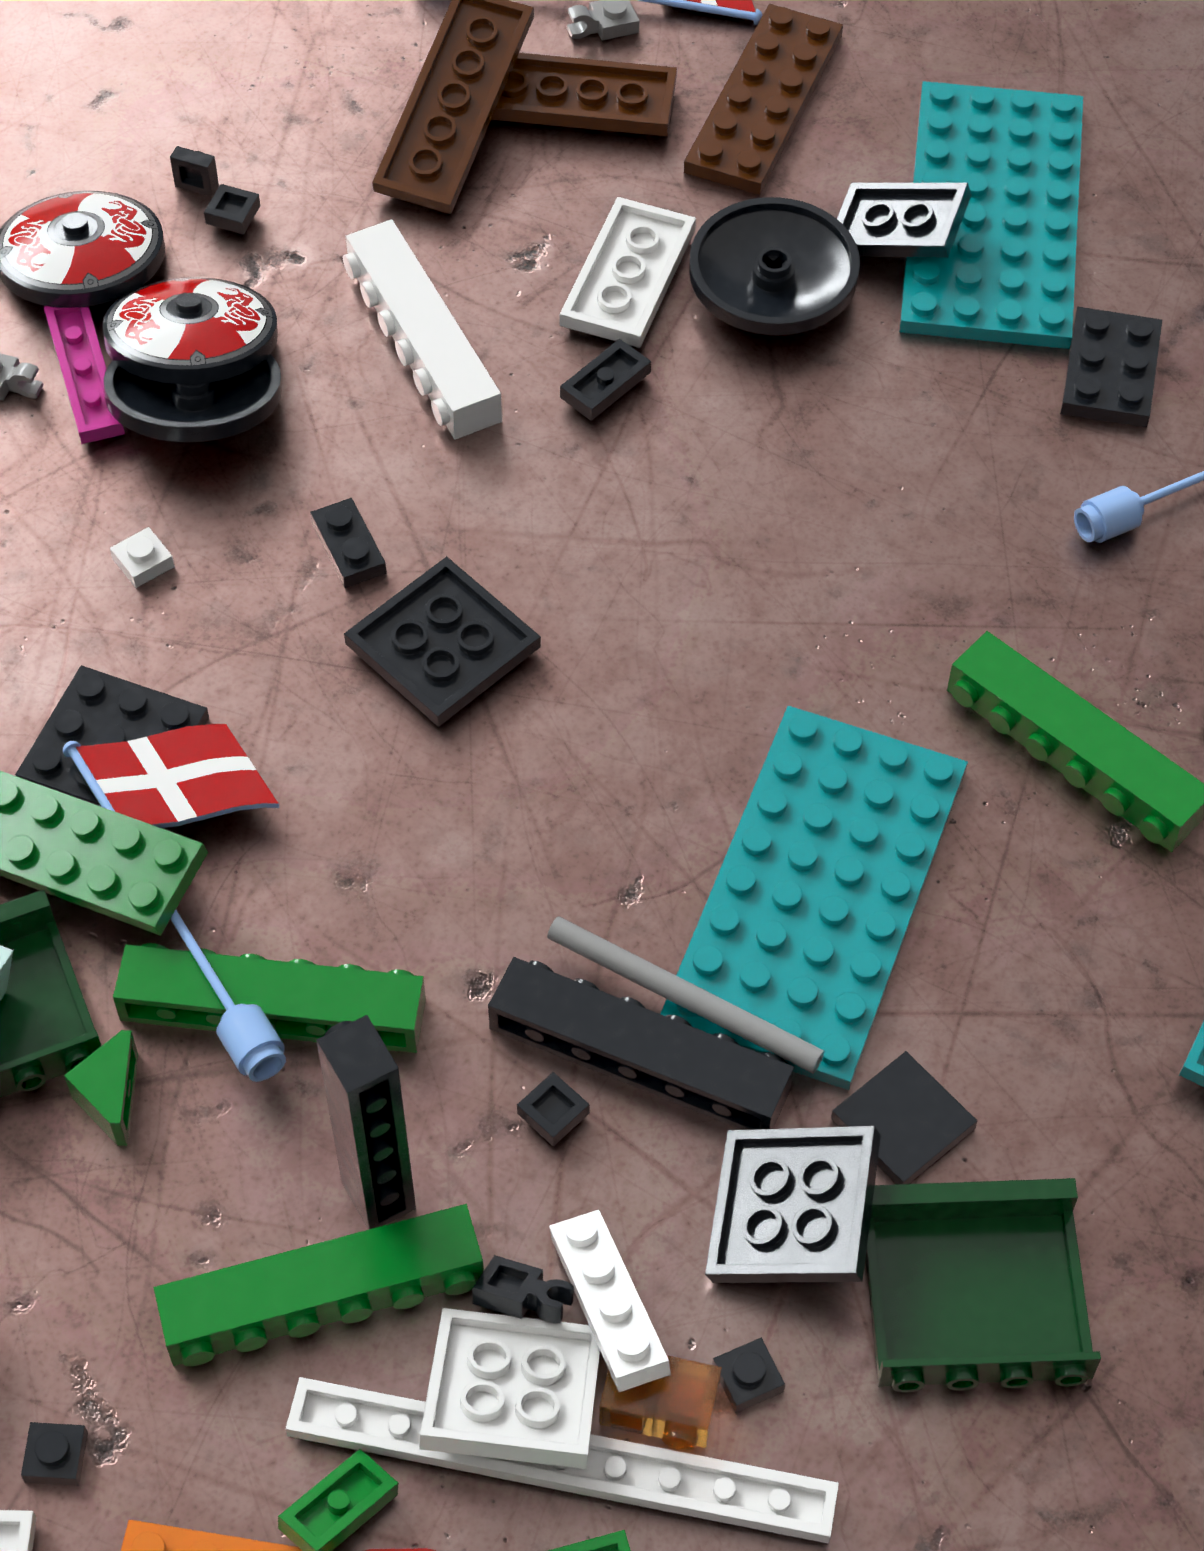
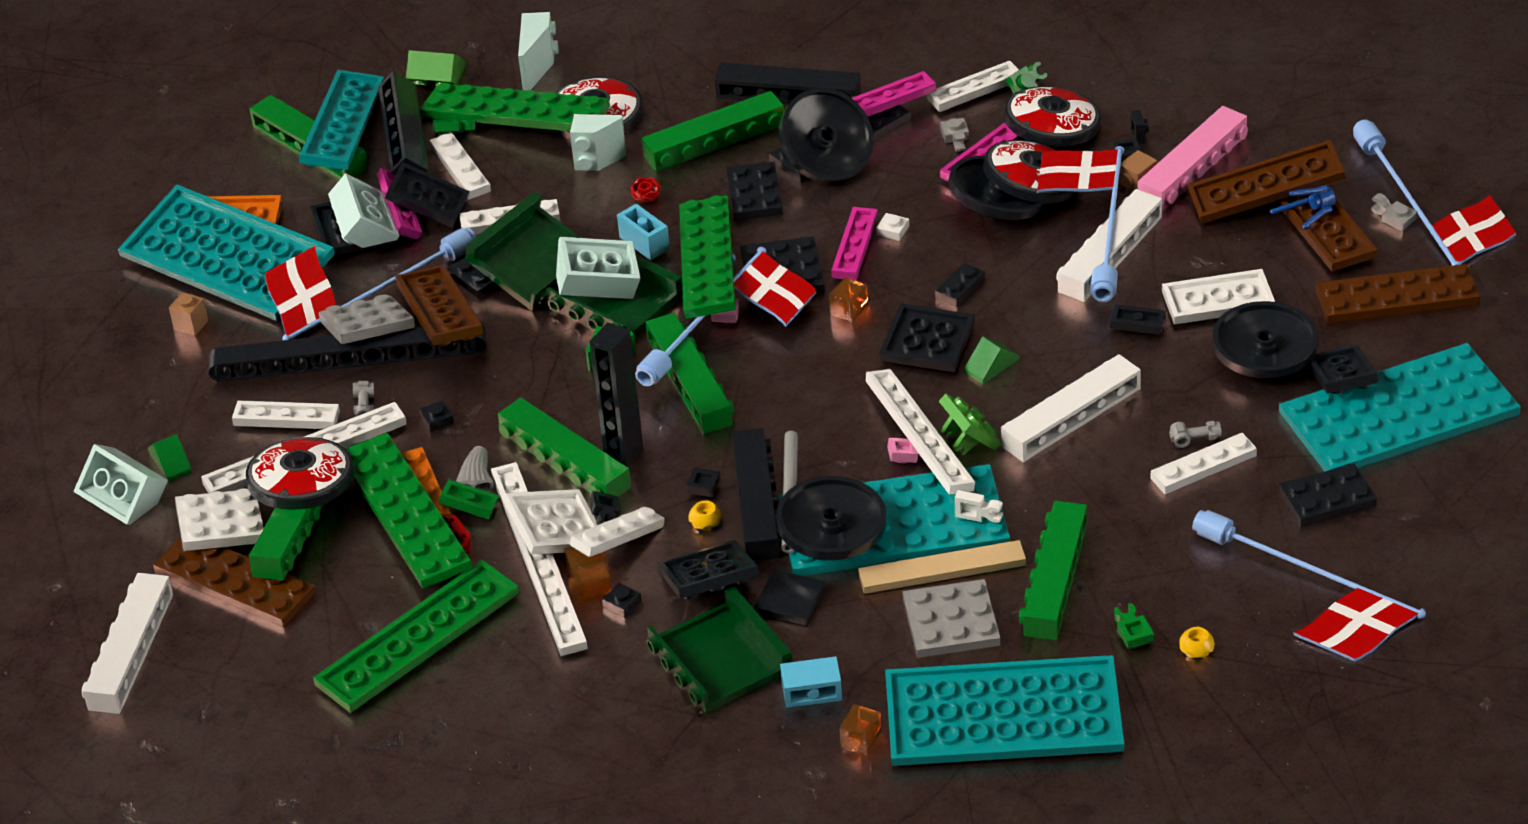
camera: 65 degrees right, 15 degrees down
none -> light grey piece [456,446,495,492]
none -> yellow plate [688,501,723,531]
none -> black dish [776,476,886,560]
none -> medium azure brick [780,656,842,708]
none -> clear orange brick [829,277,868,322]
none -> dark pink plate [831,207,878,281]
none -> tan tile [858,540,1026,594]
none -> white plate [865,369,975,495]
none -> bright pink plate [887,438,918,464]
none -> light grey plate [903,579,1001,658]
none -> bright green plate [939,394,1002,455]
none -> white plate [955,490,1003,523]
none -> green slope [964,336,1020,384]
none -> white brick [1001,354,1141,462]
none -> flag [1037,146,1124,302]
none -> medium nougat brick [1119,150,1157,191]
none -> bright pink brick [1138,106,1248,211]
none -> white plate [1151,433,1257,494]
none -> light grey bar [1169,421,1221,448]
none -> blue plant [1270,185,1336,229]

